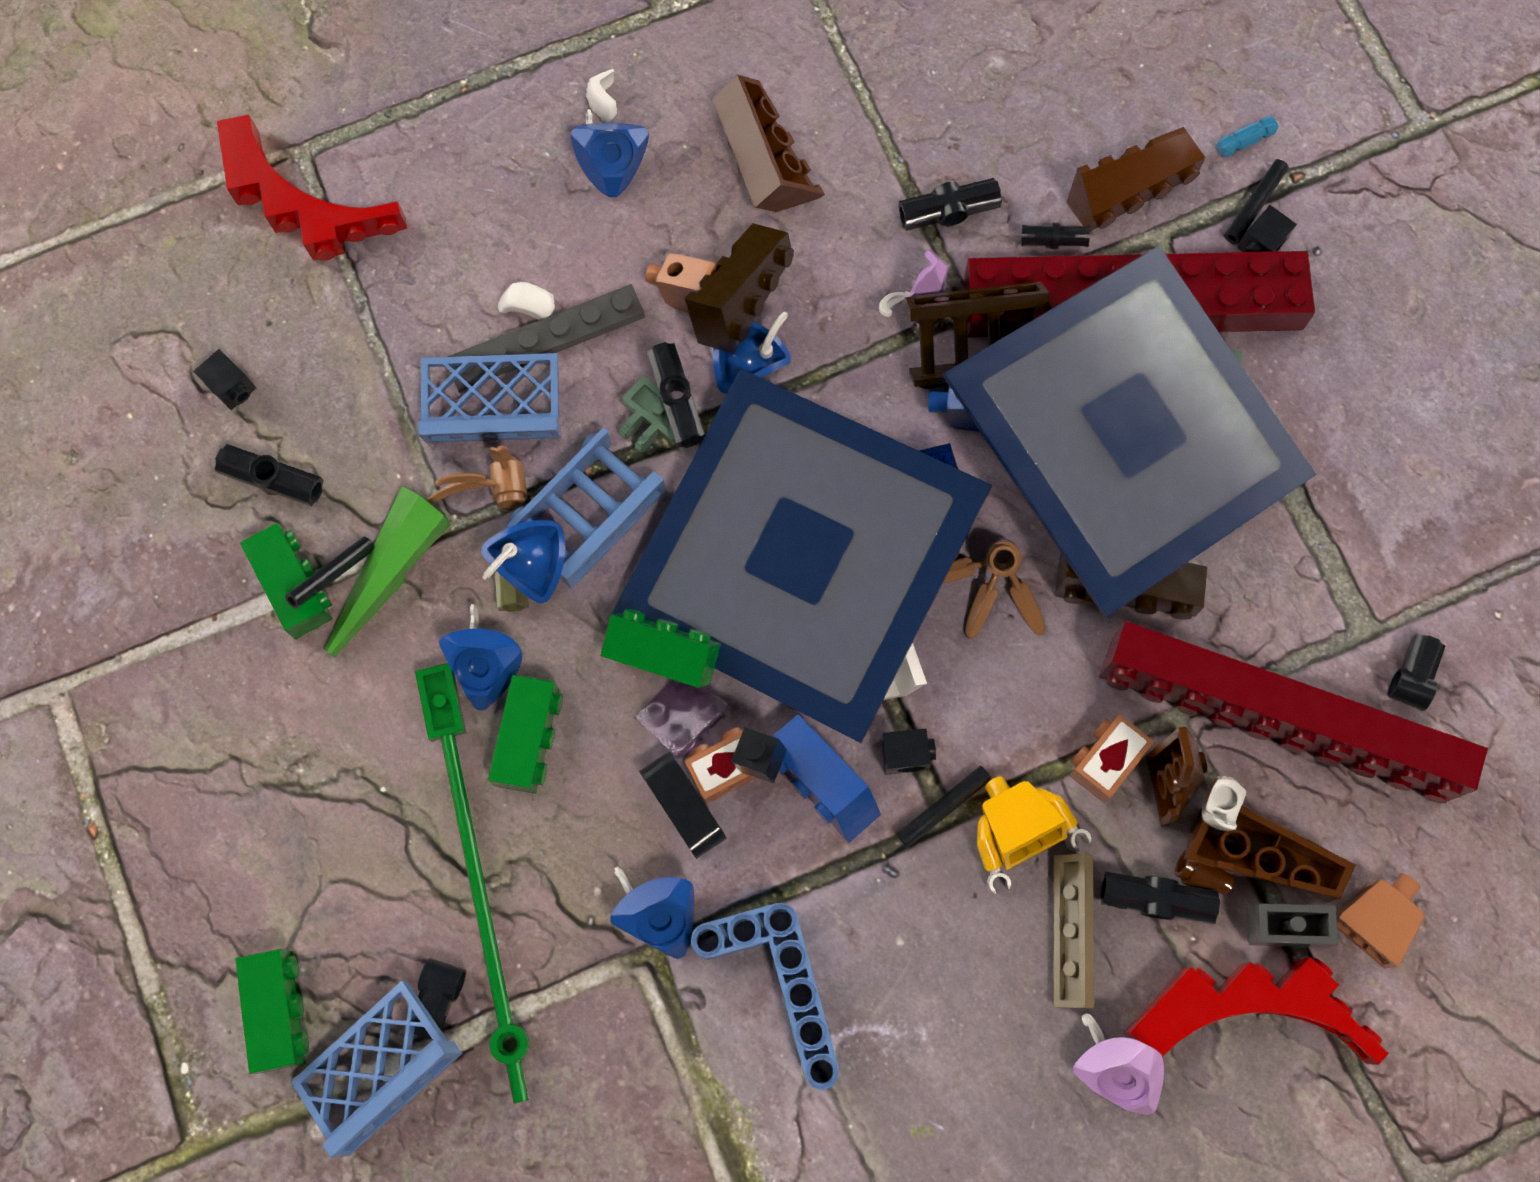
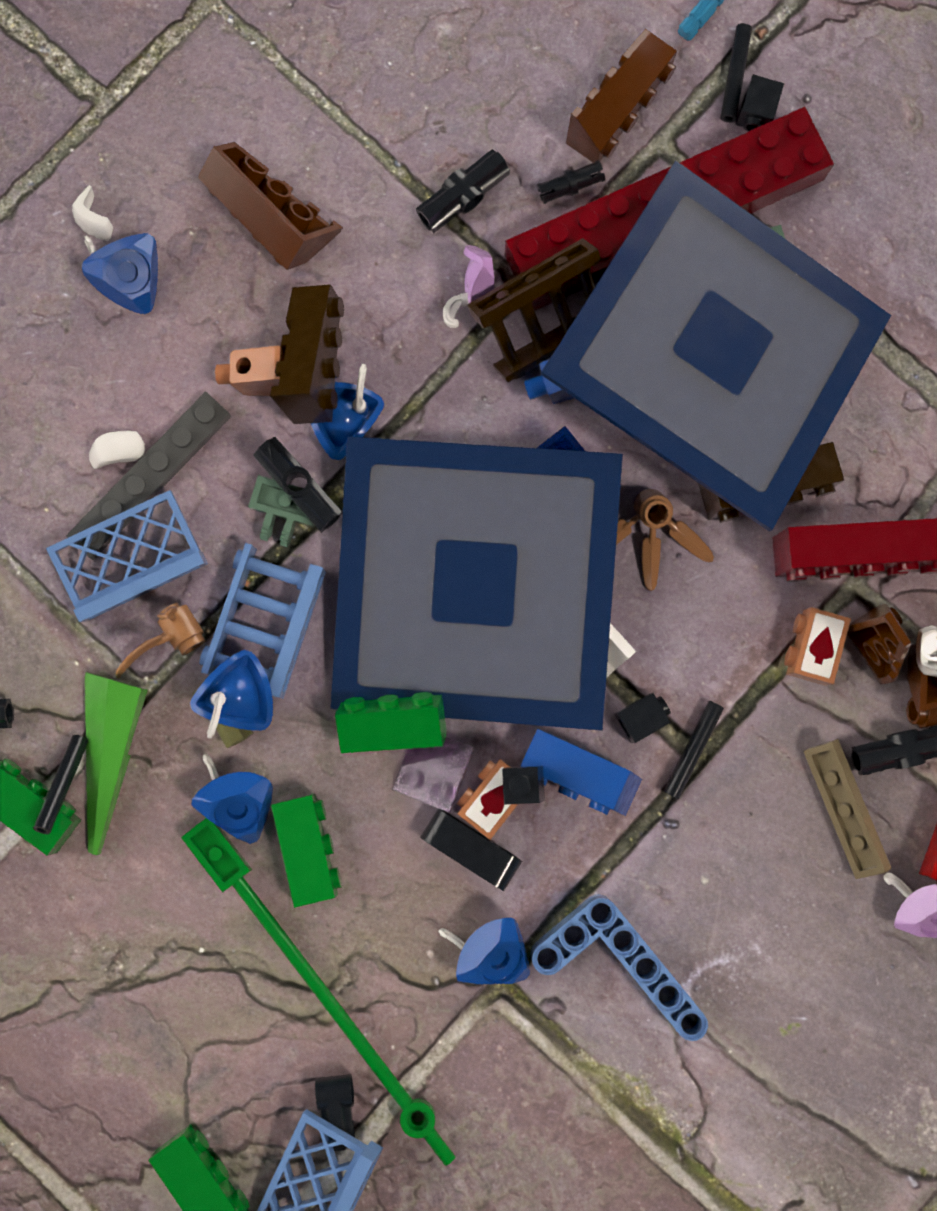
camera: 30 degrees left, 10 degrees up
yellow torso [977,776,1091,894] -> none

